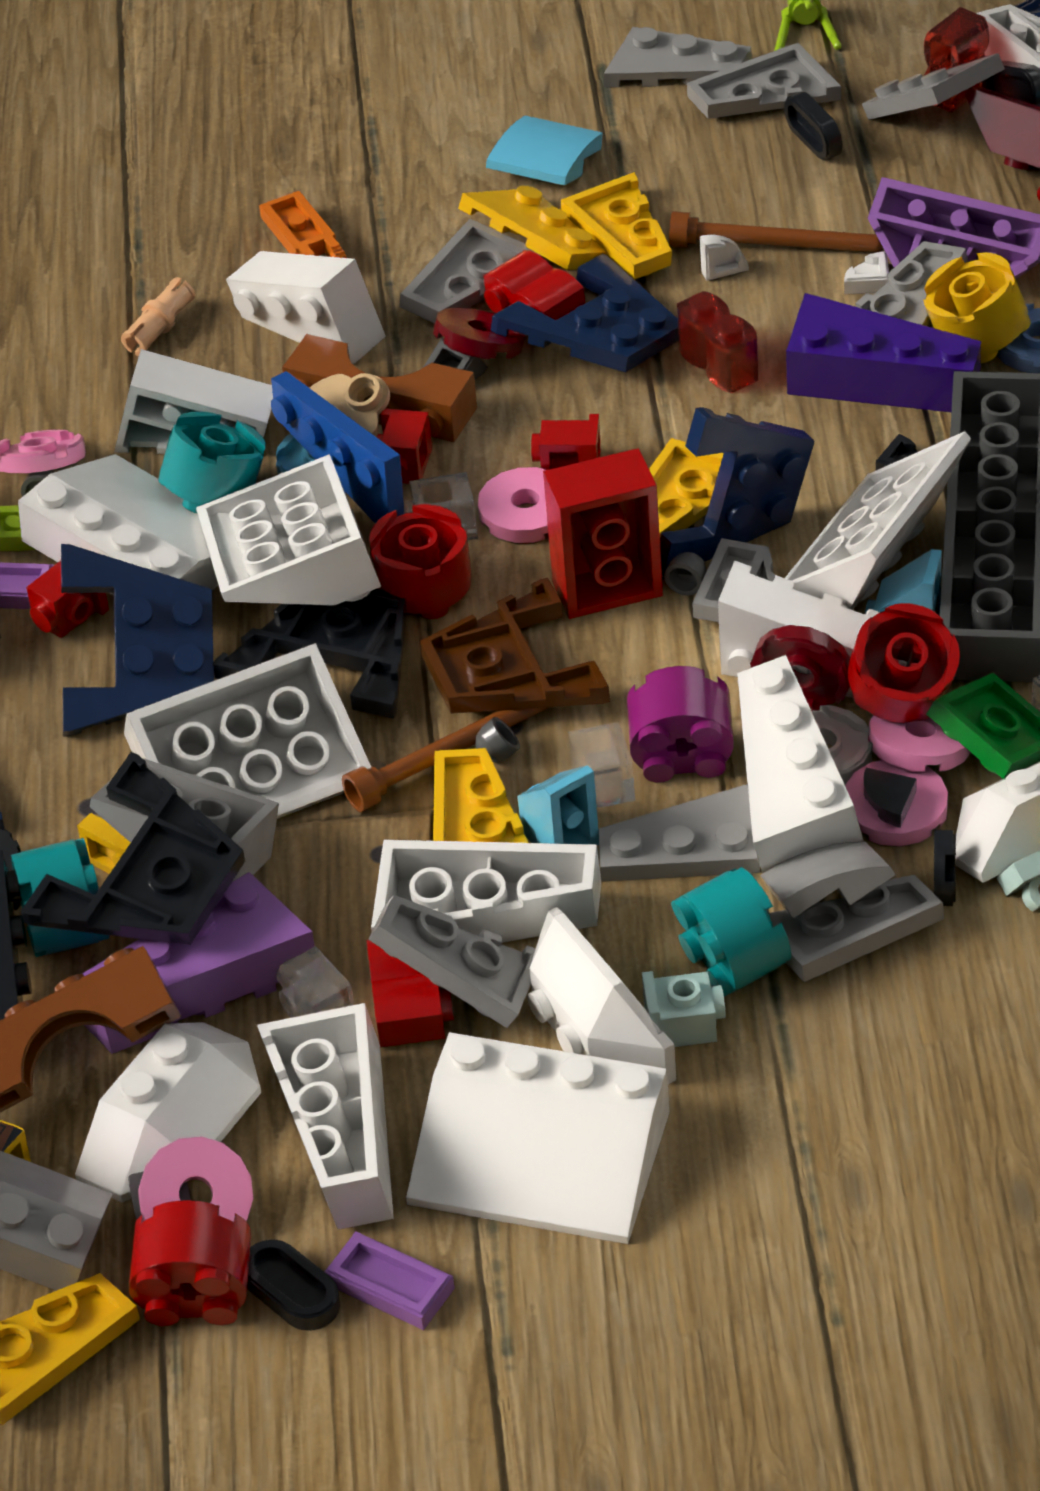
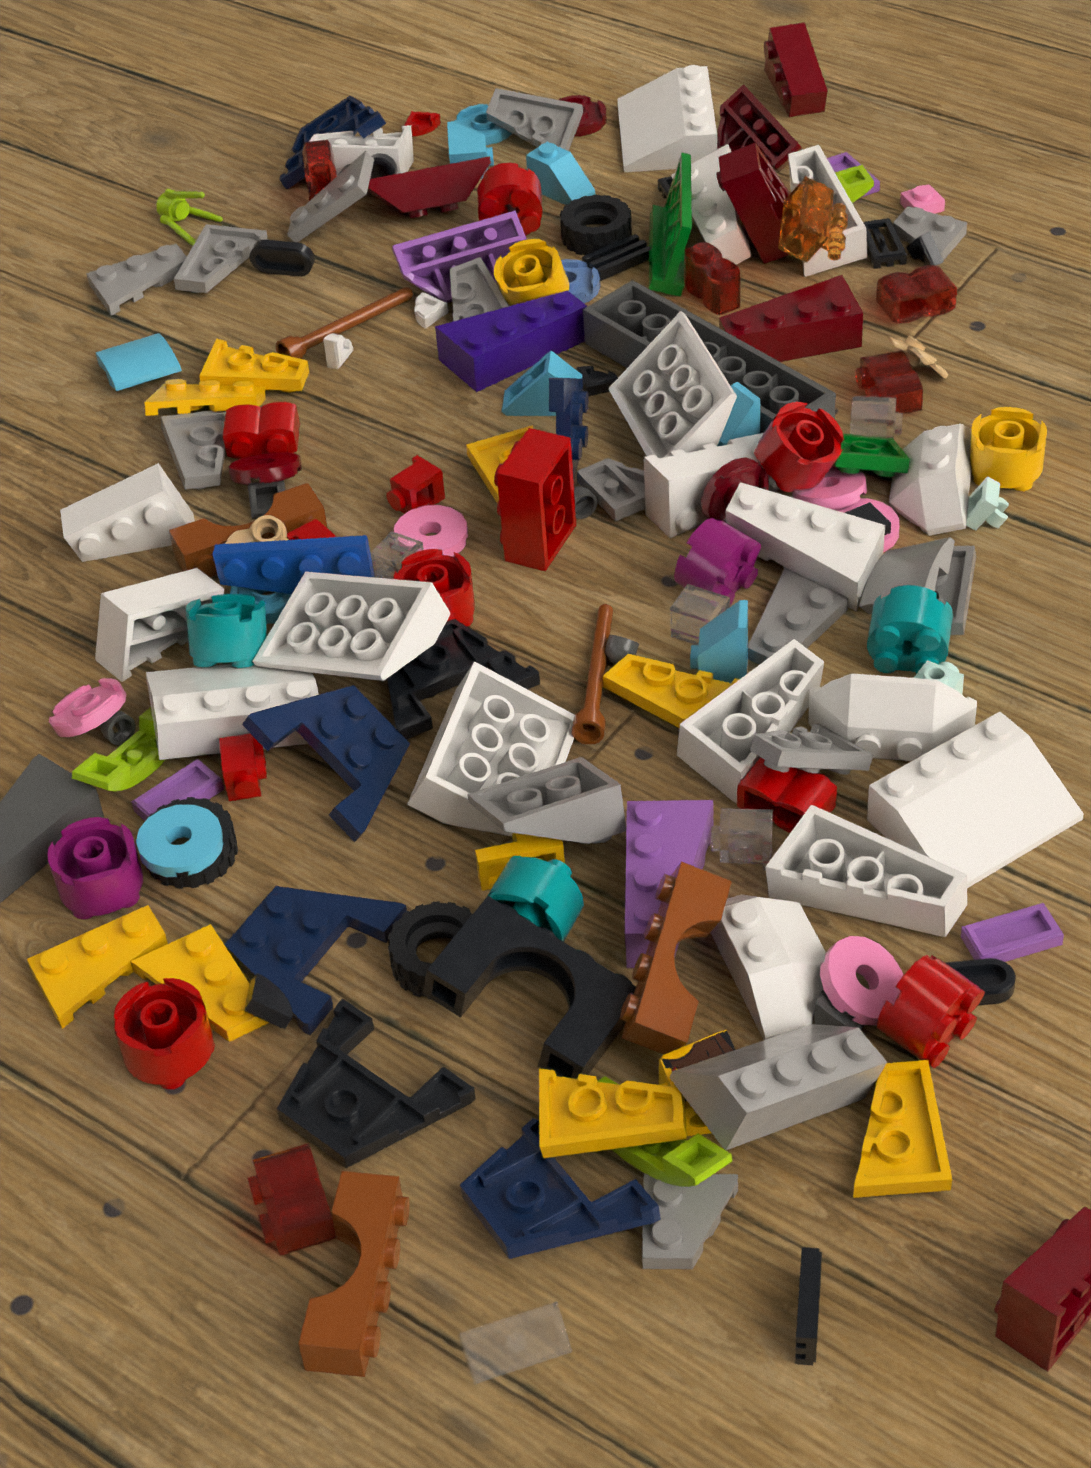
camera: 50 degrees left, 0 degrees up
black wing [21,752,245,945] -> none
light nougat pin [121,277,195,356] -> none
orange hinge [259,191,347,258] -> none
reddish brown wing [420,577,610,714] -> none
dark blue wing [491,253,683,373] -> none
clear red brick [677,291,759,393] -> none
black tile [934,830,956,906] -> none
none -> medium azure slope [502,351,582,416]

